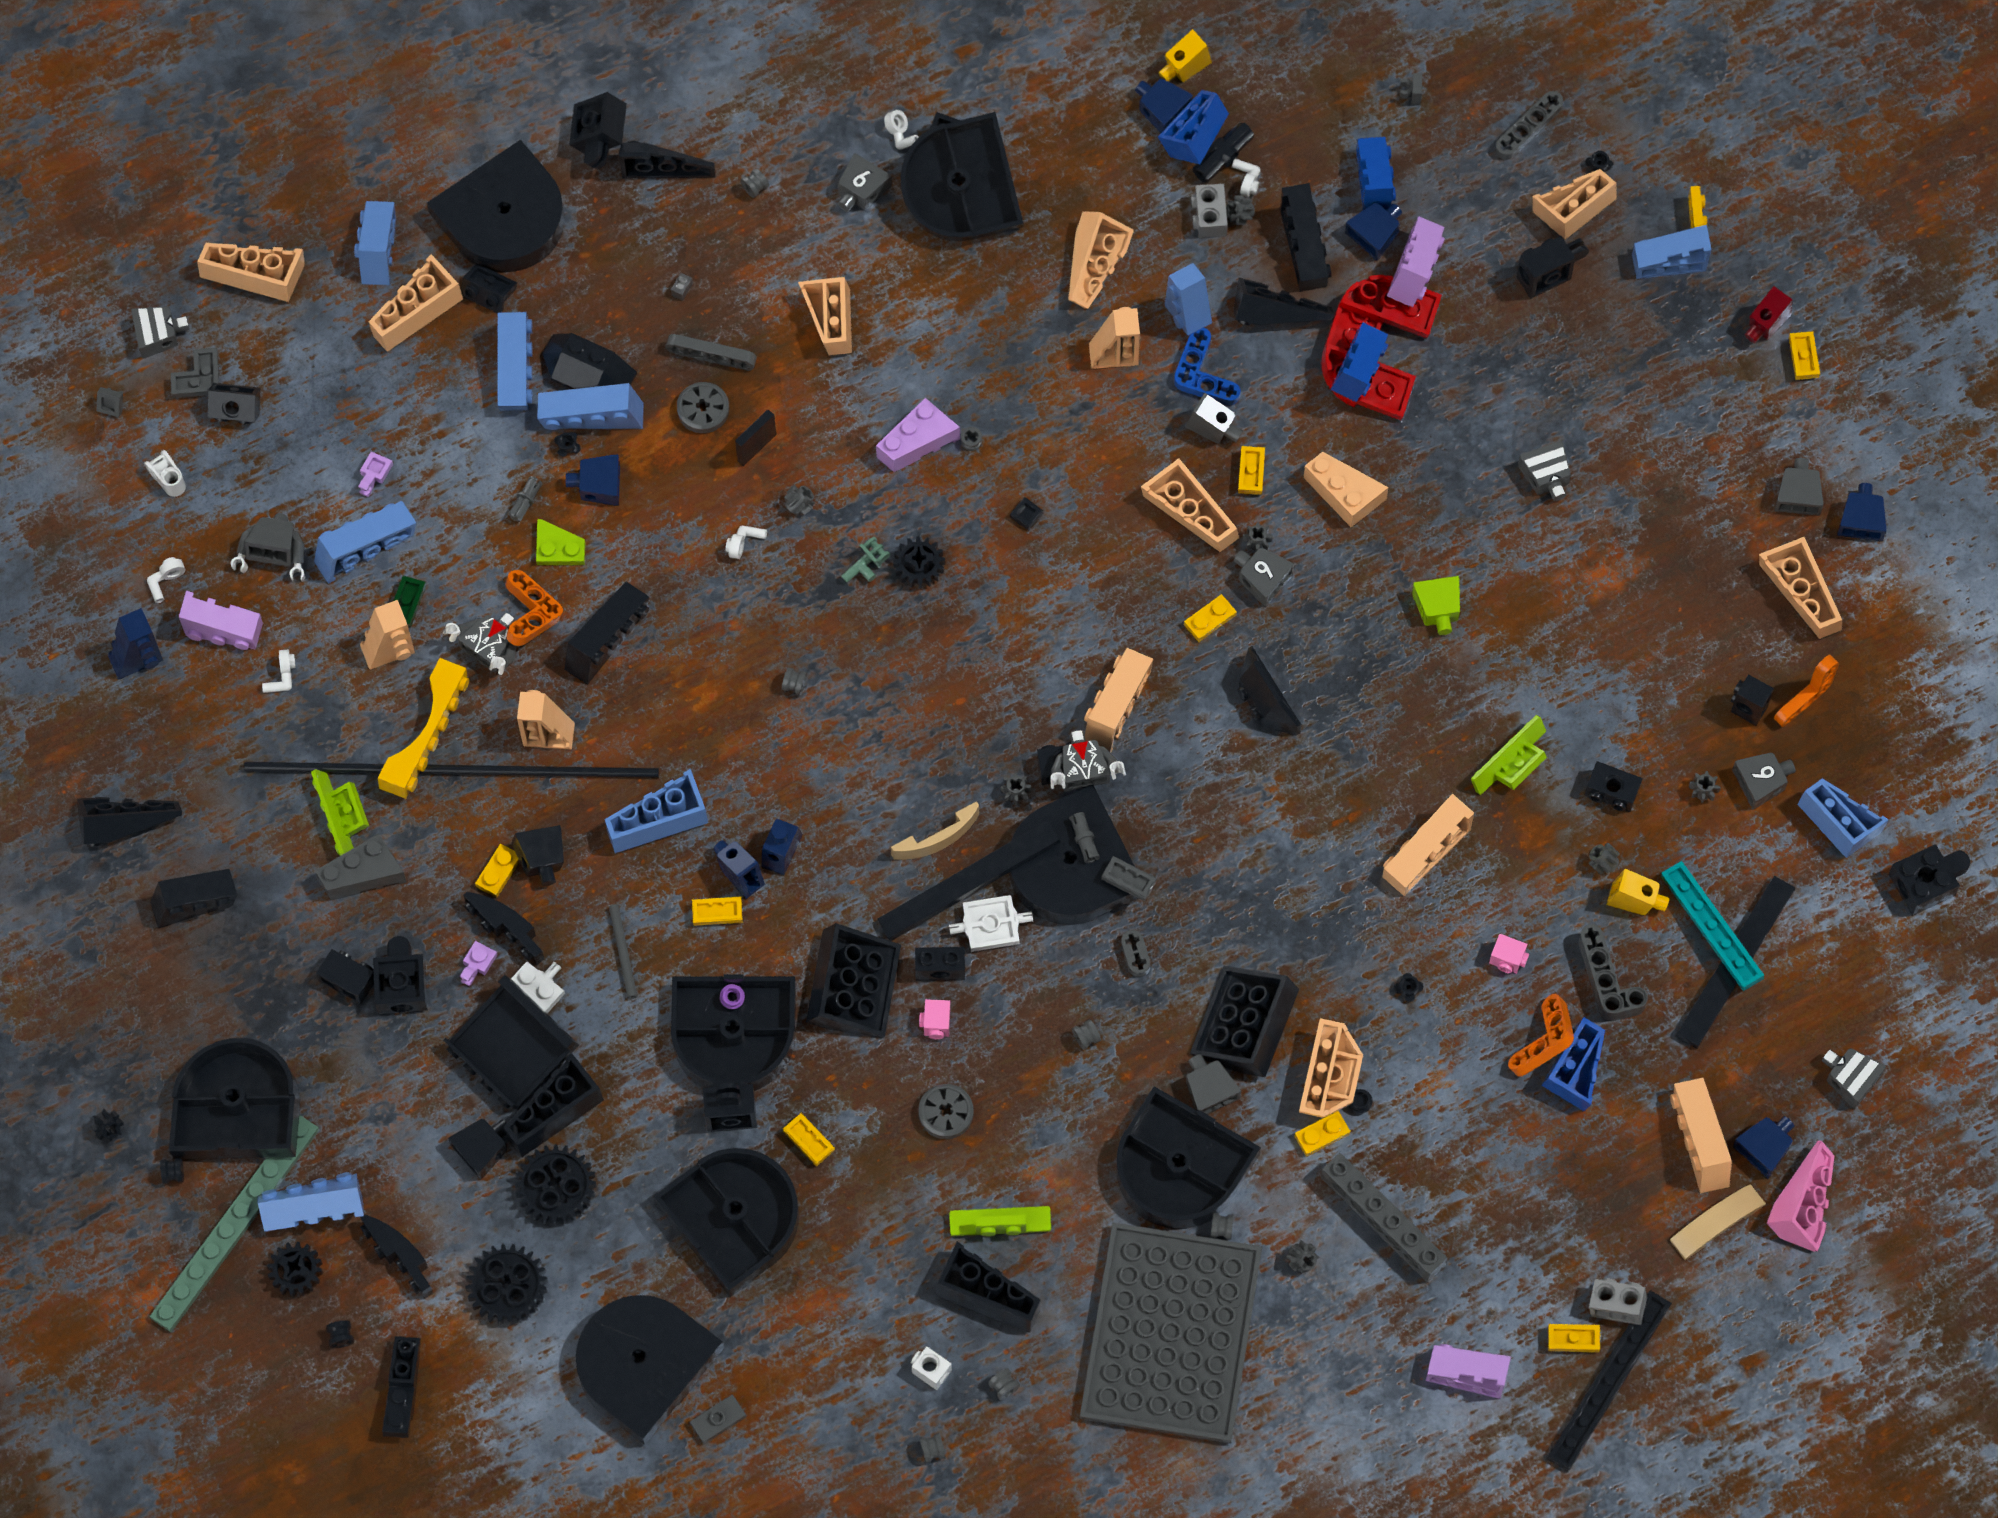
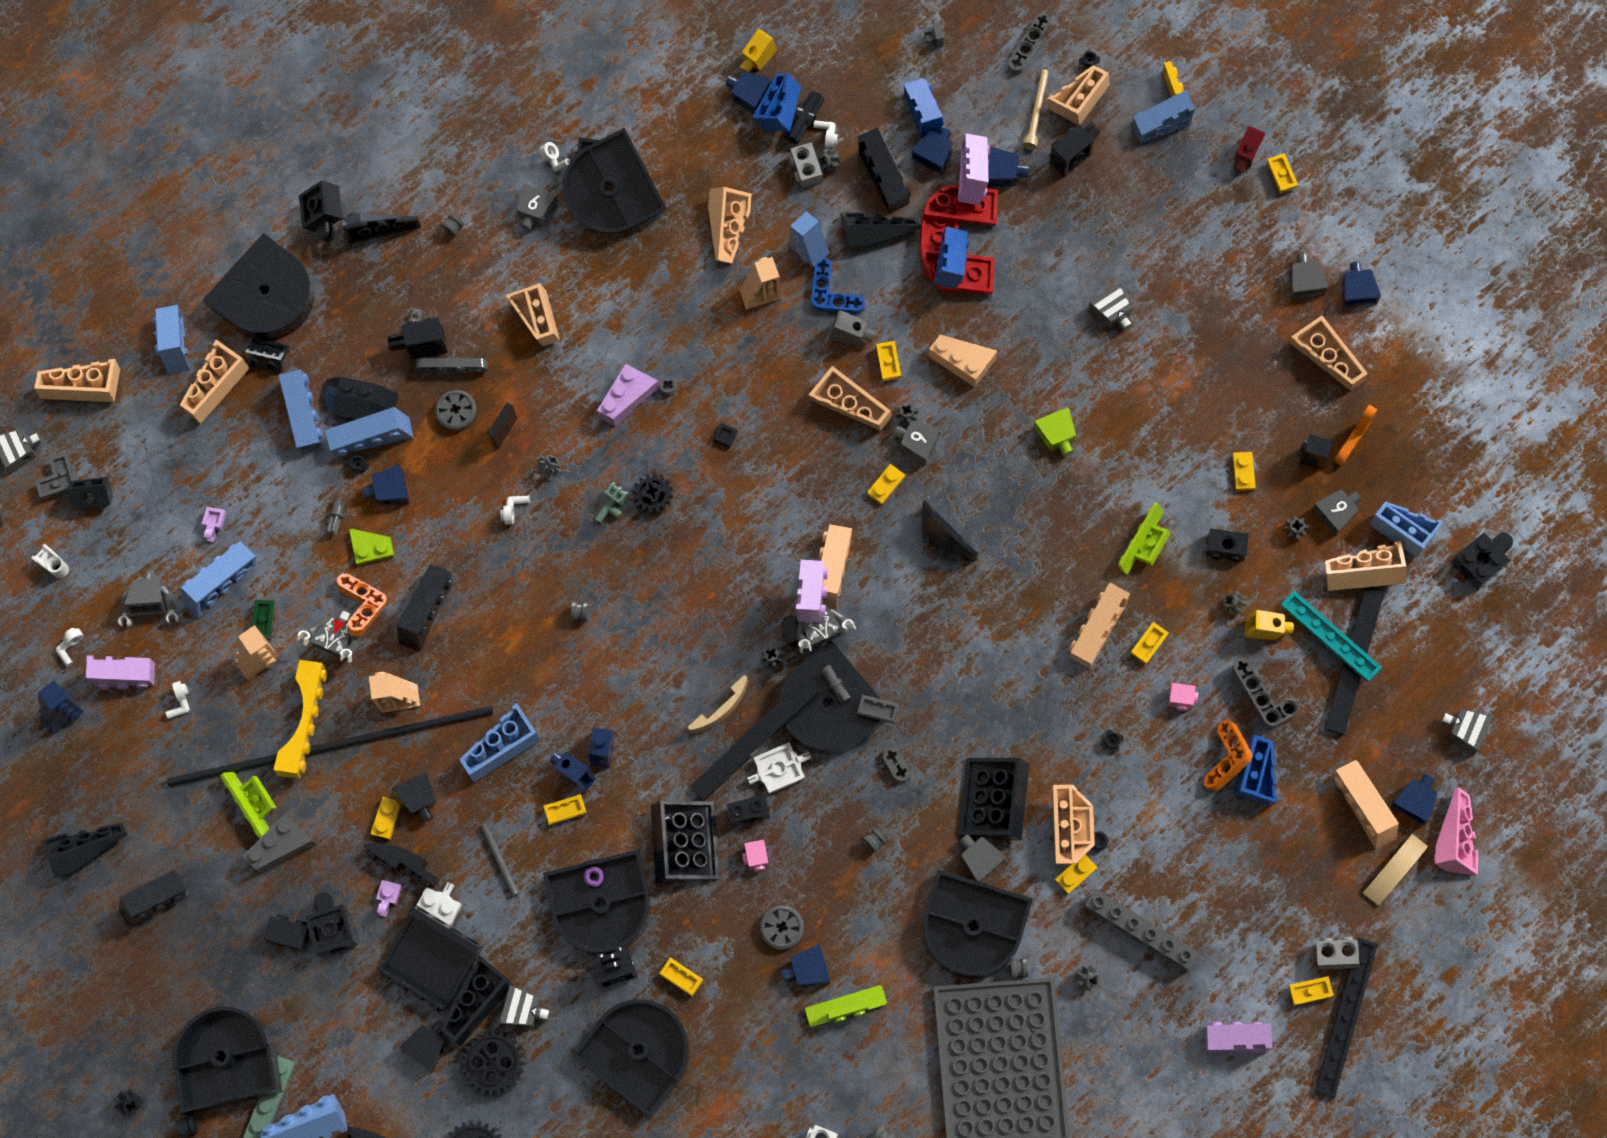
camera: 10 degrees left, 5 degrees up
black wedge [936,1241,1041,1333] -> none
none -> black brick [387,317,448,359]
none -> torso [500,985,550,1028]
none -> dark blue torso [781,944,831,987]
none -> lavender wedge [796,560,828,623]
none -> dark blue torso [987,147,1029,187]
none -> tan piece [1022,69,1048,150]
none -> yellow plate [1130,622,1169,665]
none -> yellow plate [1232,452,1255,491]
none -> light nougat wedge [1325,540,1406,591]

